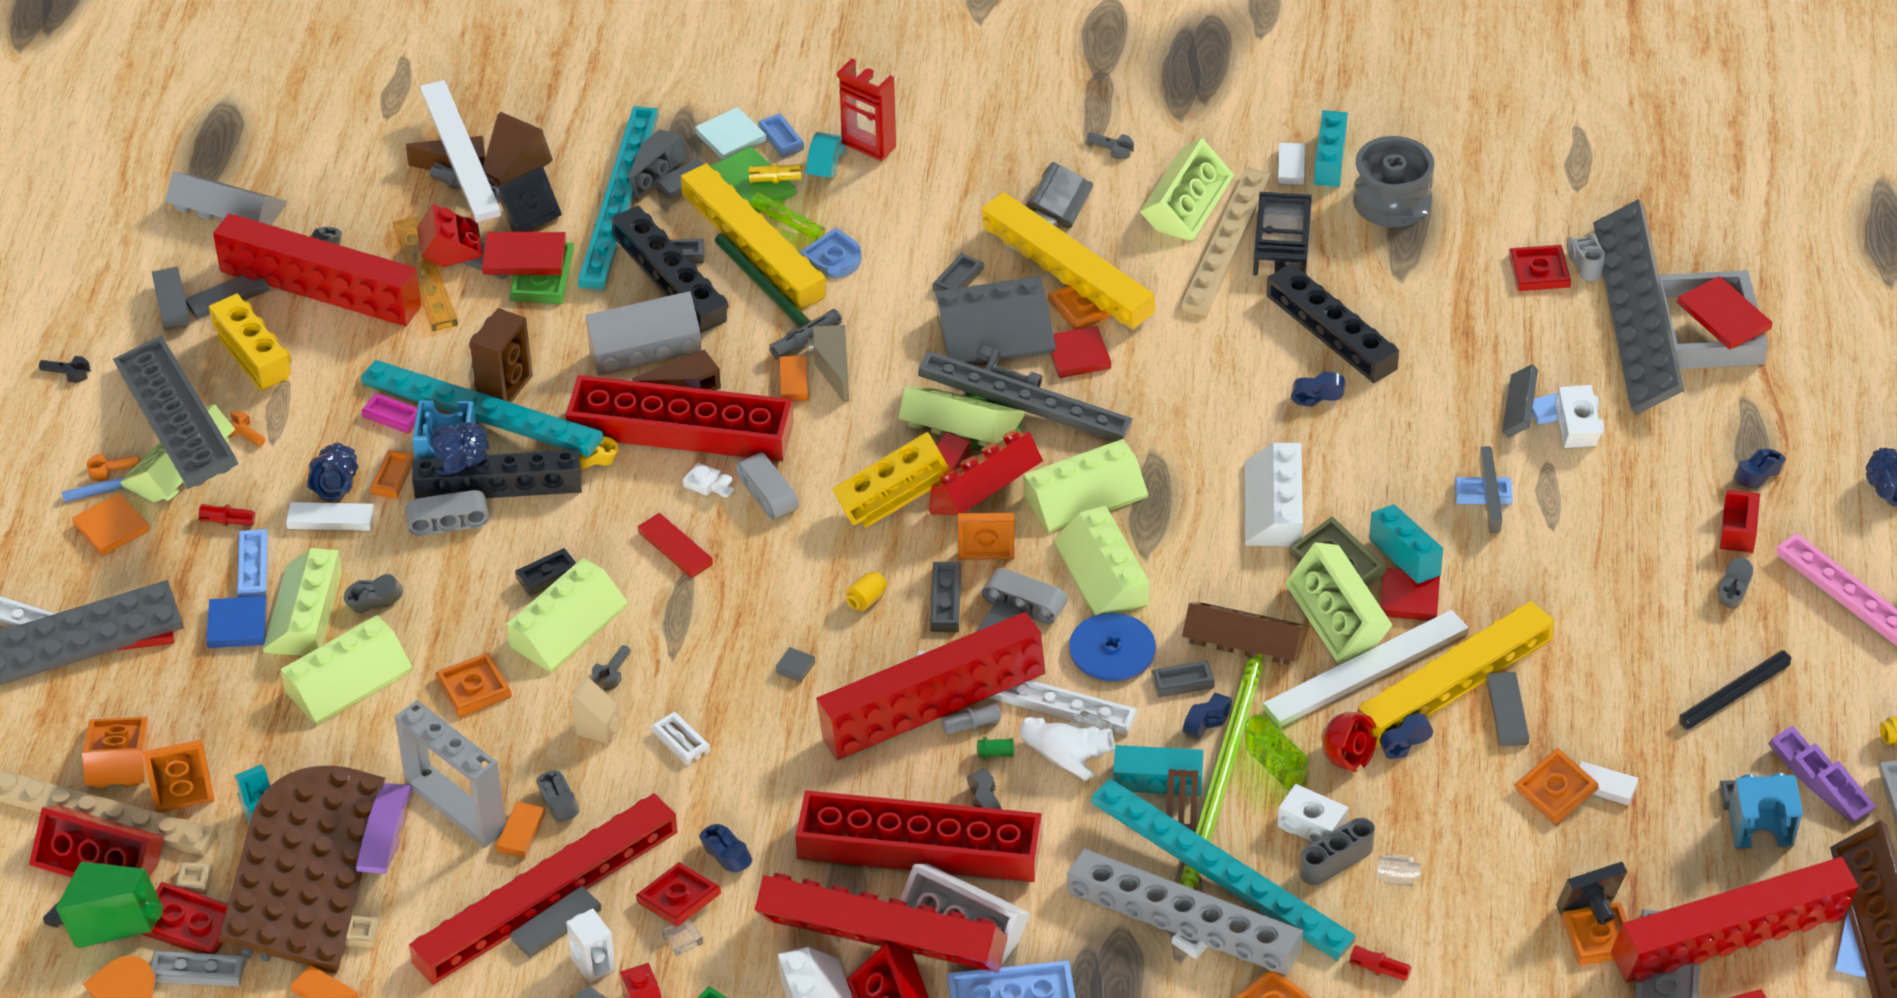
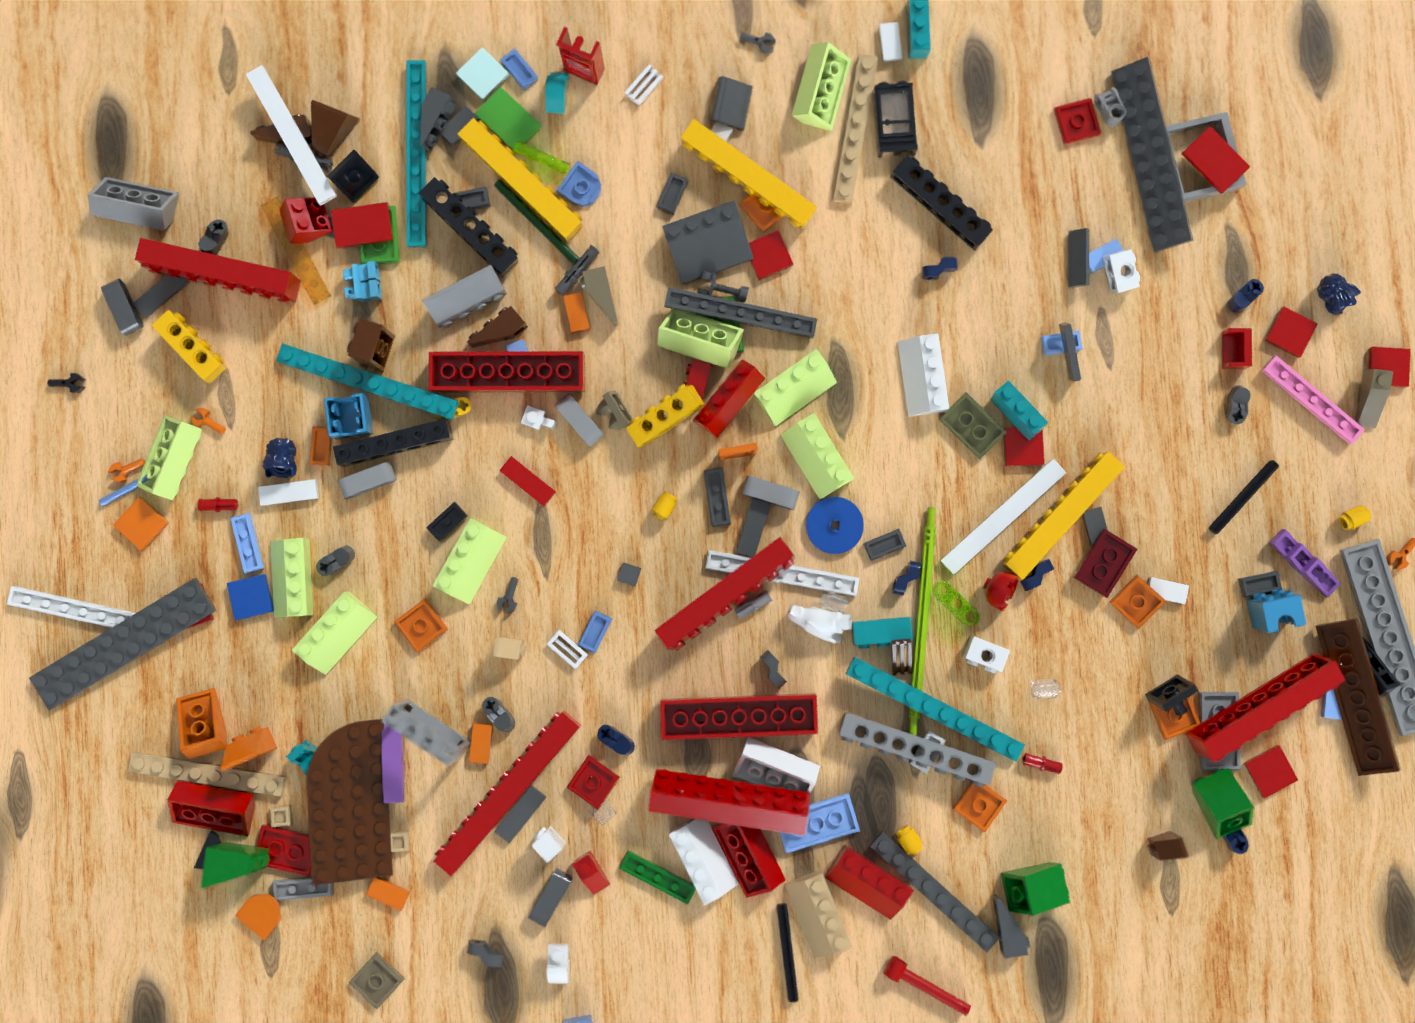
camera: 10 degrees left, 40 degrees up
dark grey plate [113,335,239,489] -> none
dark pink tile [361,393,417,434] -> none
dark blue hair [431,422,489,475] -> none
yellow pin [749,163,802,184] -> none
green pin [977,737,1014,760] -> none
reddish brown slope [1182,601,1309,665] -> none
yellowish green slope [1285,542,1392,664] -> none
dark grey beam [1300,818,1375,885] -> none
dark grey piece [1353,136,1434,227] -> none
none -> medium azure hips [343,261,382,302]
none -> medium blue tile [578,610,612,653]
none -> dark tan tile [596,391,633,430]
none -> white tile [625,65,664,106]
none -> dark red tile [1073,529,1137,598]
none -> red tile [1265,306,1318,358]

